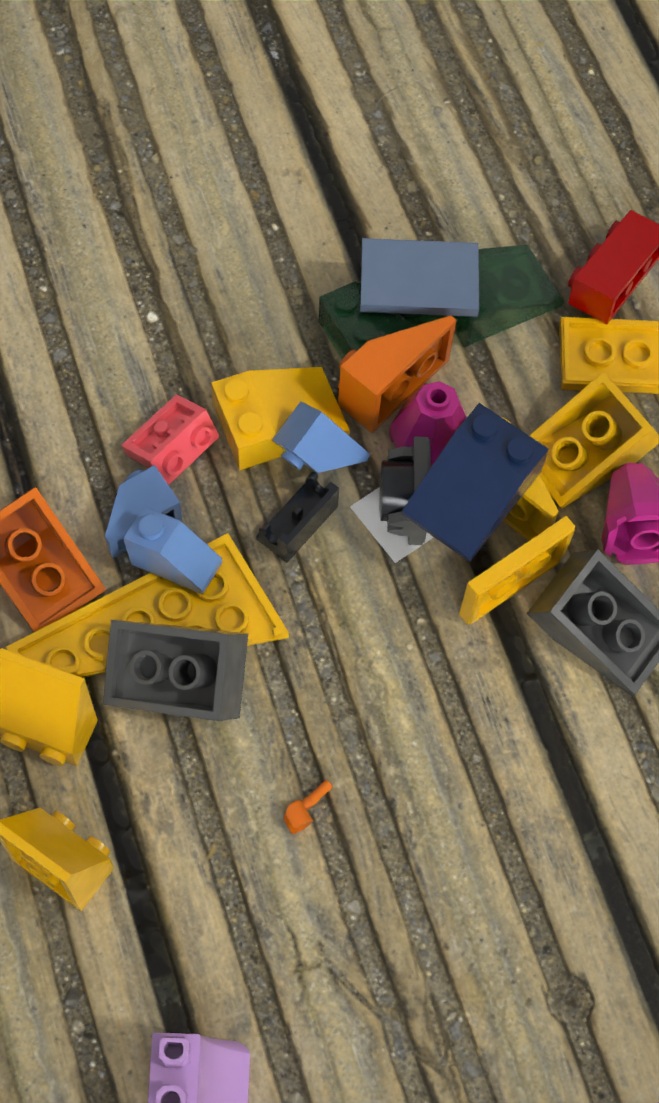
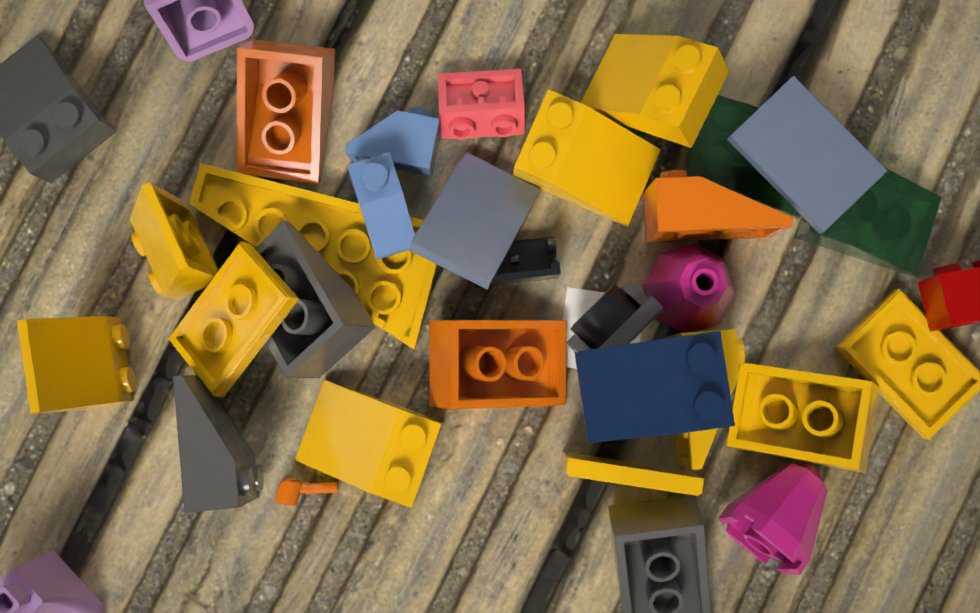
camera: 50 degrees right, 20 degrees up
medium blue slope [272,401,371,473] -> none
none -> yellow tile [168,241,299,397]
none -> dark grey slope [173,375,264,513]
none -> yellow slope [295,380,444,508]
none -> sand blue tile [409,152,541,290]
none -> orange slope [429,320,566,410]
none -> yellow slope [581,34,729,148]

